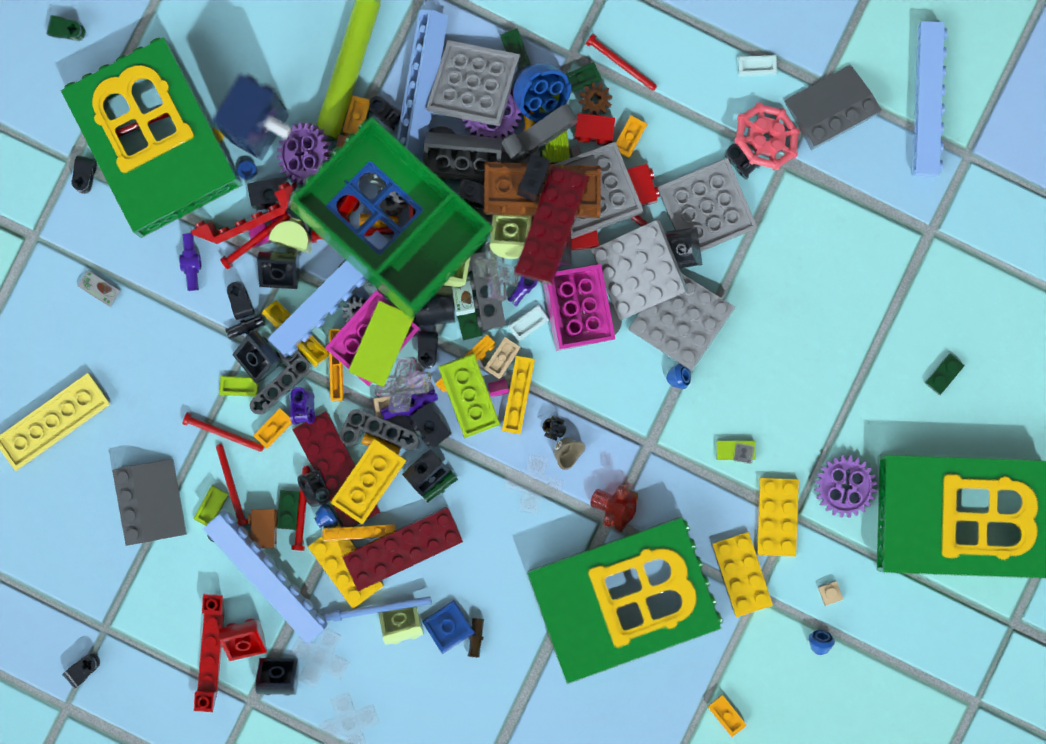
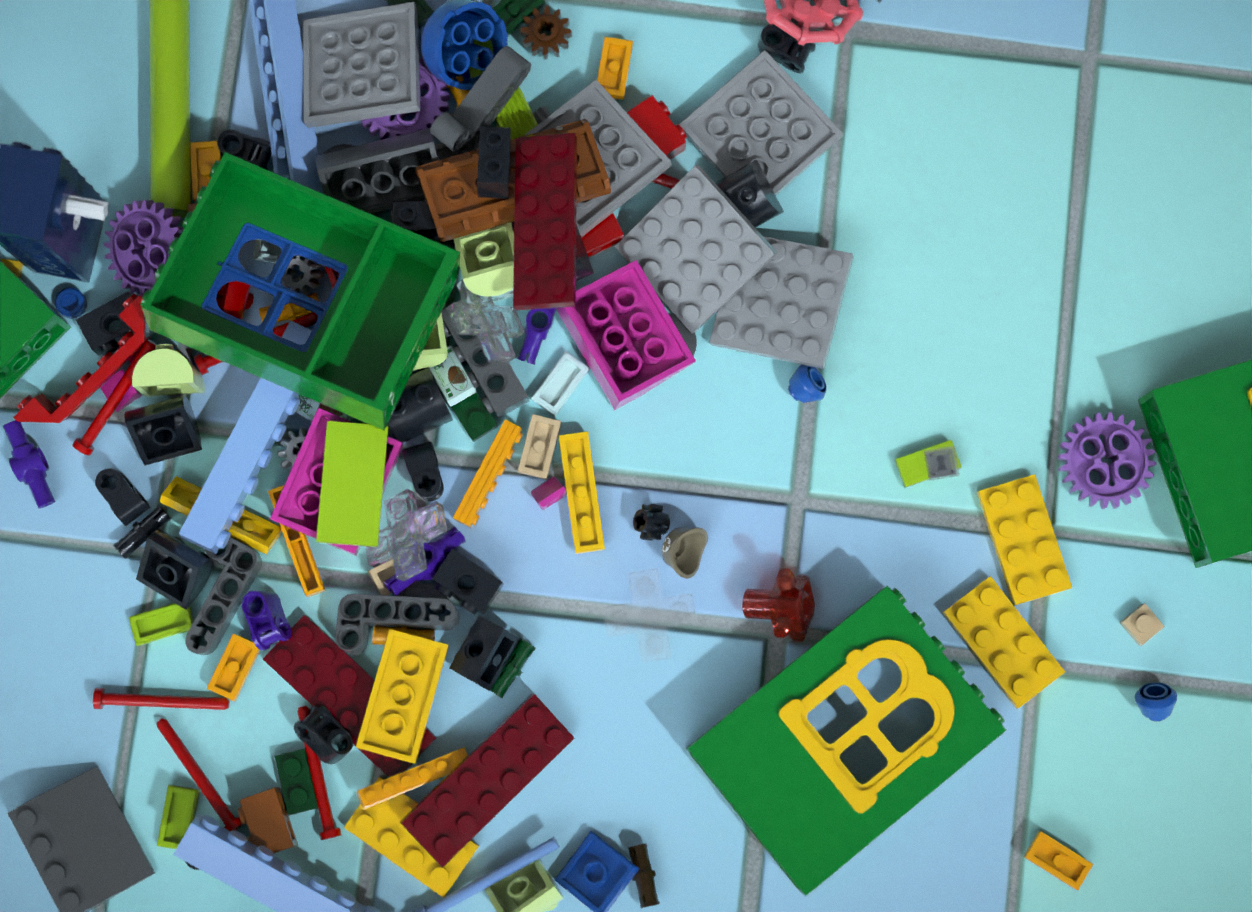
camera: 25 degrees left, 5 degrees down
blue cone [314,504,339,529] -> none
lime tile [438,353,500,438] -> none
red brick [574,113,615,146] -> none
dark green plate [925,354,965,395] -> none

